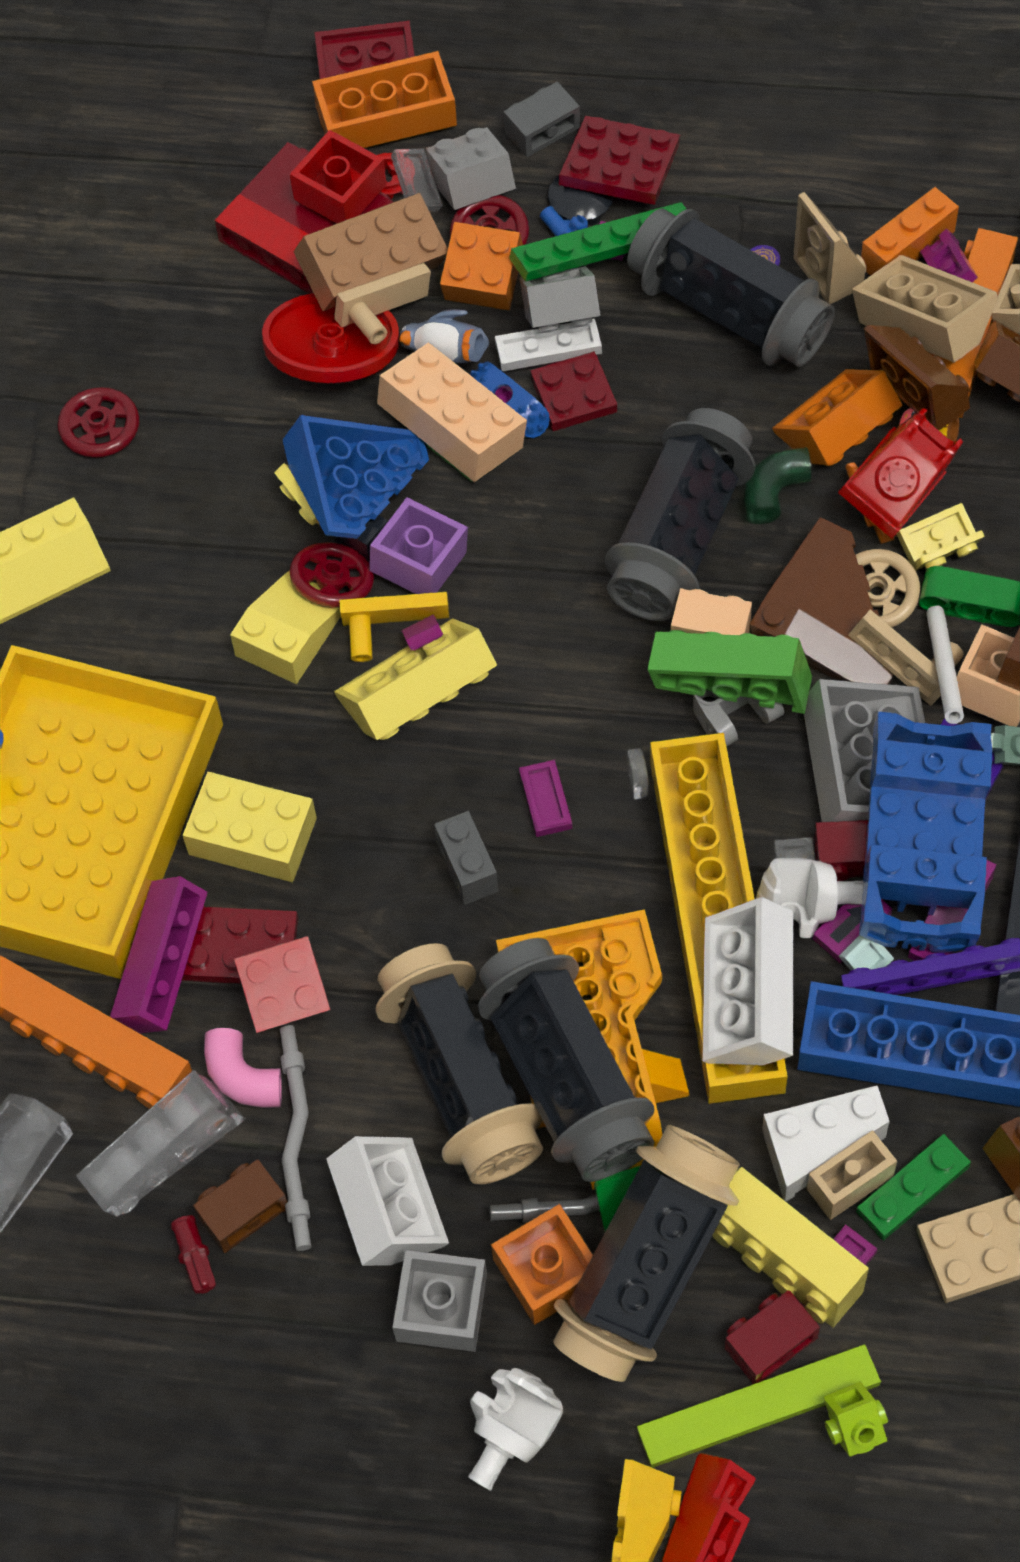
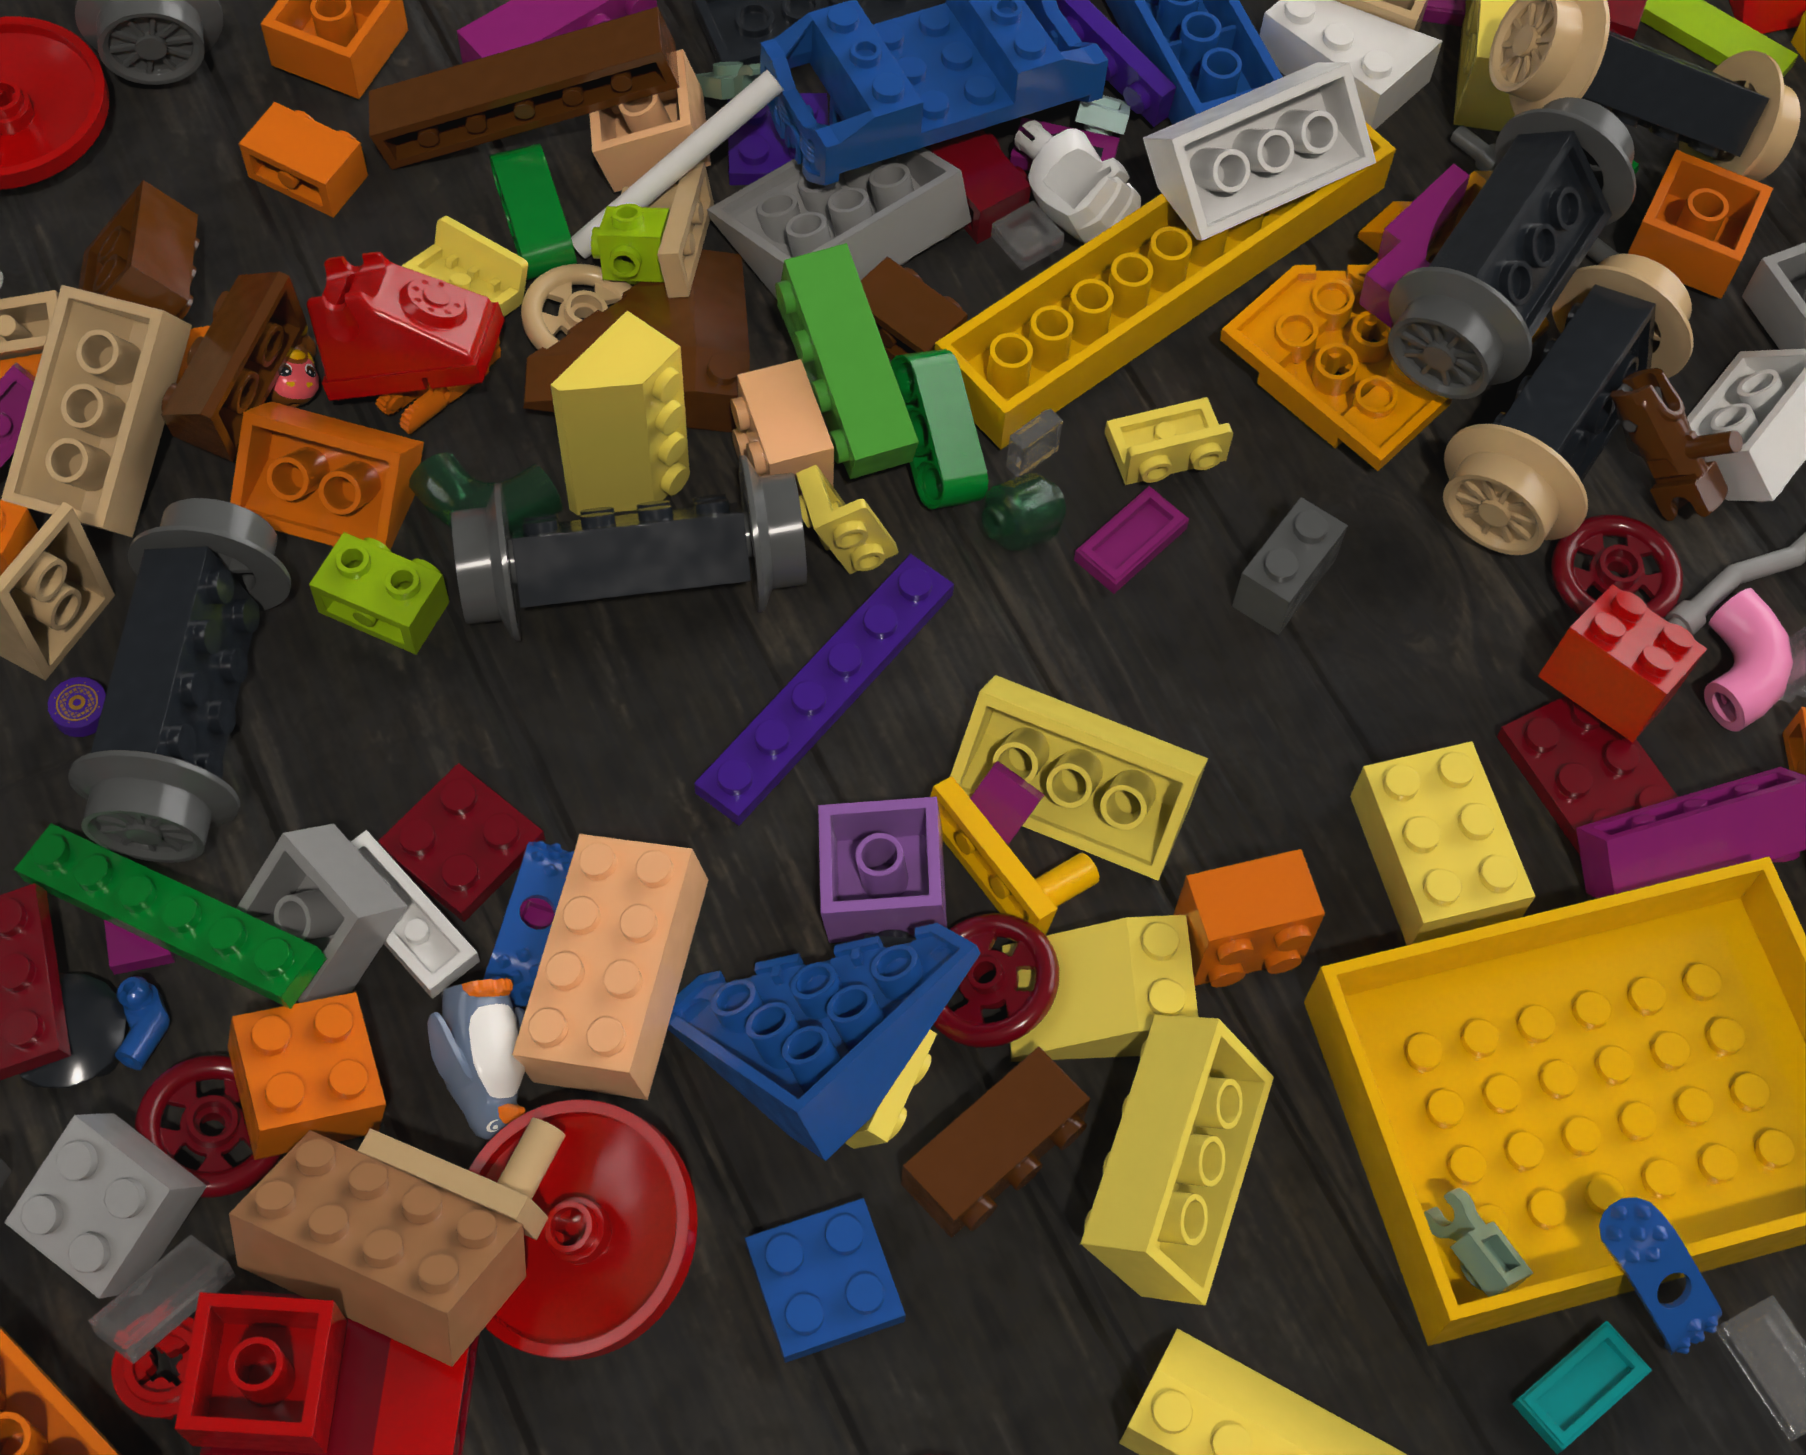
camera: 130 degrees left, 0 degrees up
none -> lime brick [309,532,449,655]
none -> light yellow slope [551,310,690,515]
none -> lime brick [591,204,669,284]
none -> dark purple plate [694,554,954,826]
none -> blue plate [745,1198,906,1363]
none -> light yellow bracket [796,465,899,574]
none -> reddish brown brick [861,256,968,360]
none -> green beam [890,349,989,509]
none -> reddish brown brick [901,1046,1090,1238]
none -> clear green head [982,473,1066,551]
none -> light yellow brick [1080,1015,1274,1306]
none -> light yellow bracket [1104,397,1233,485]
none -> orange brick [1173,849,1325,987]
none -> magenta slope [1359,163,1470,329]
none -> sand green plate [1424,1188,1533,1297]
none -> dark red plate [1551,514,1683,618]
none -> reddish brown piece [1610,368,1743,521]

